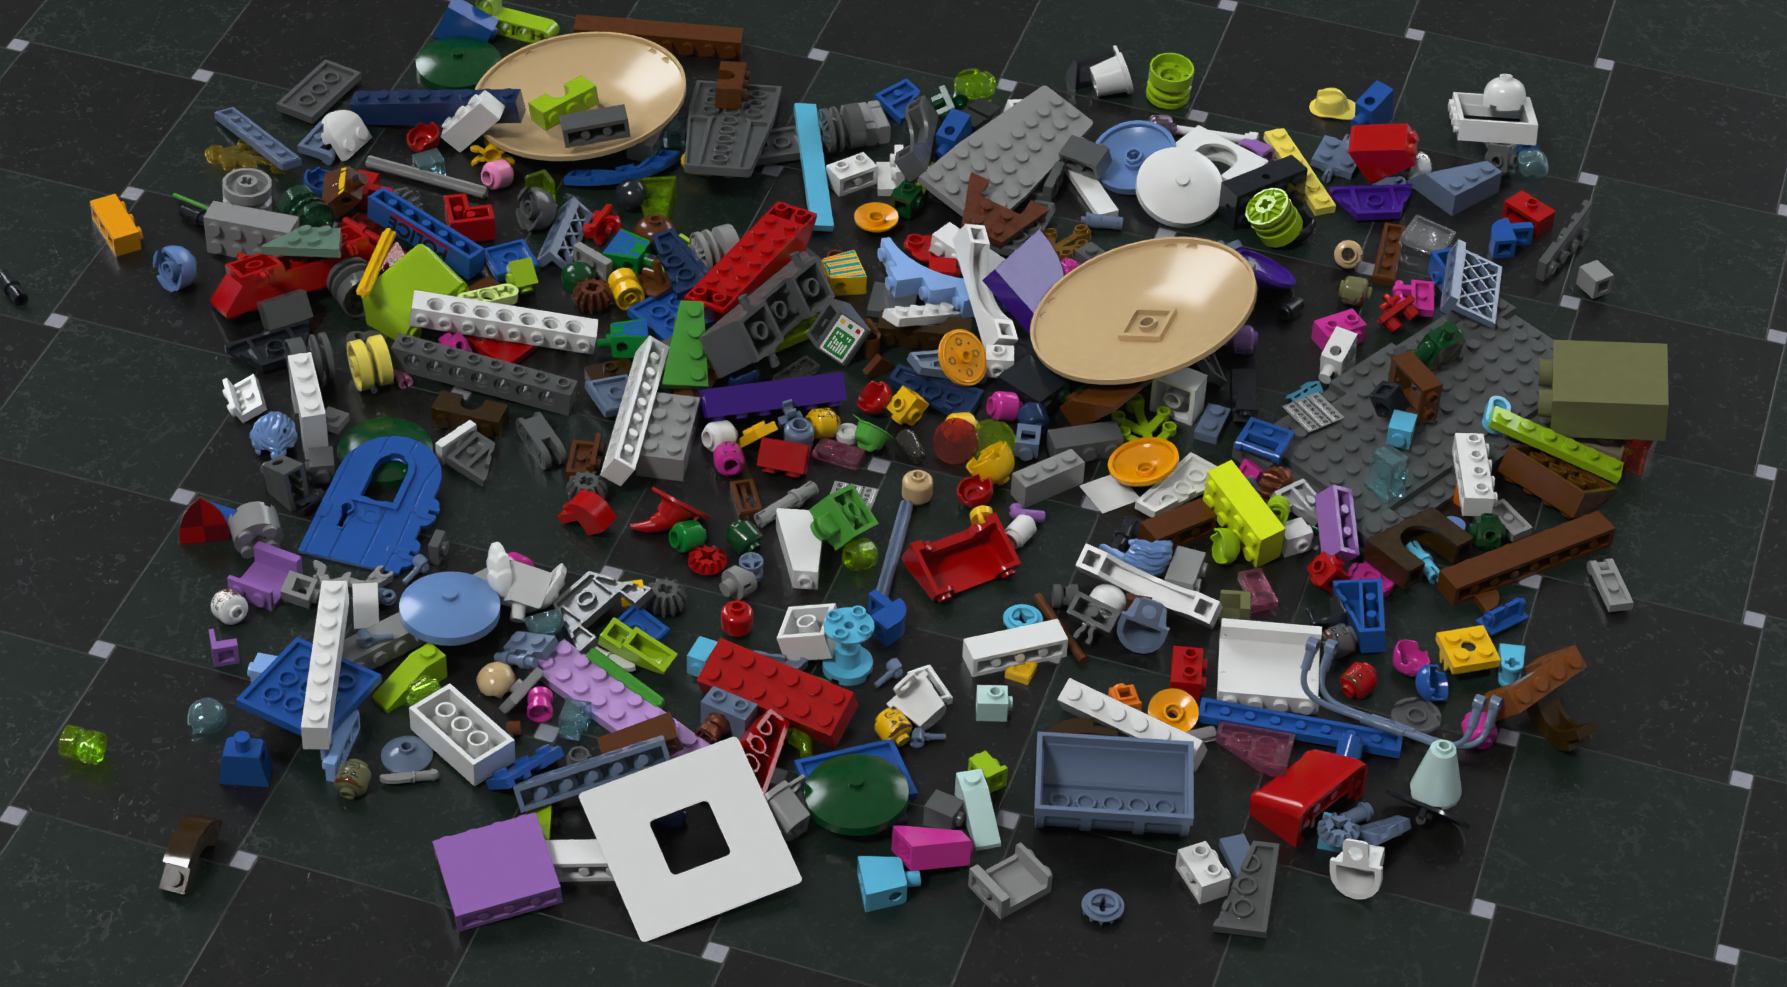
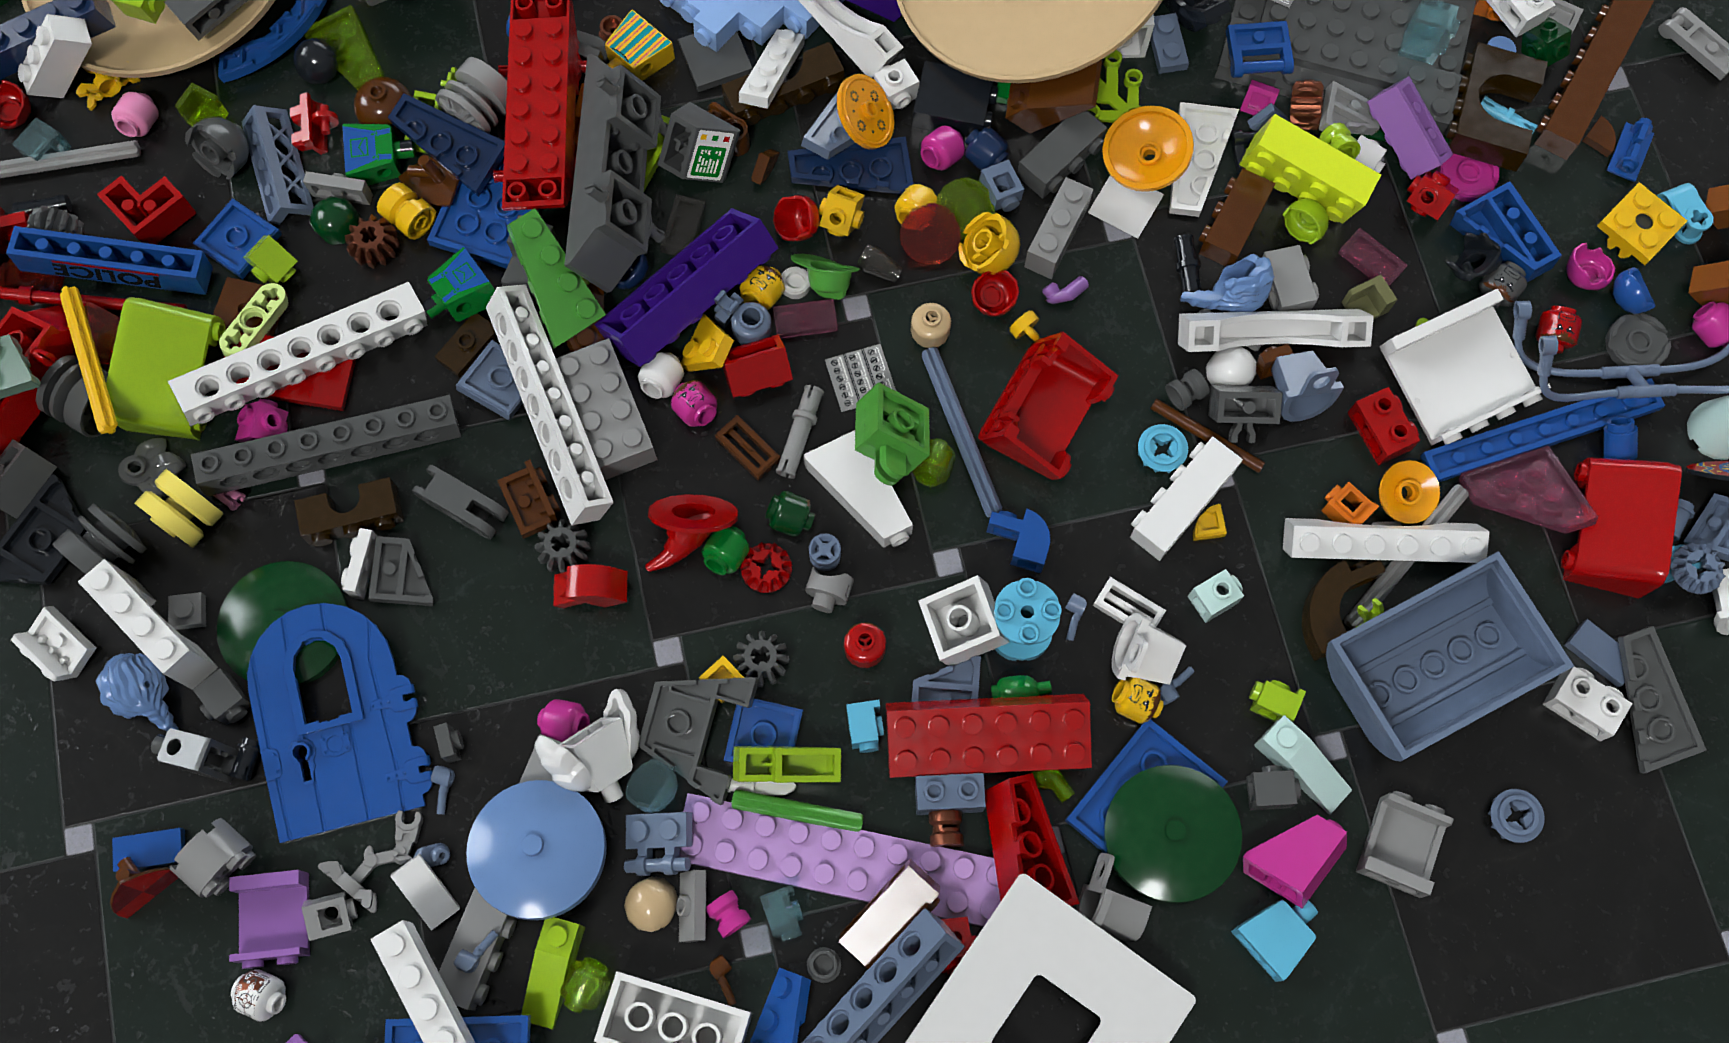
camera: 30 degrees left, 30 degrees up
white brick [1005,514,1037,549] -> none

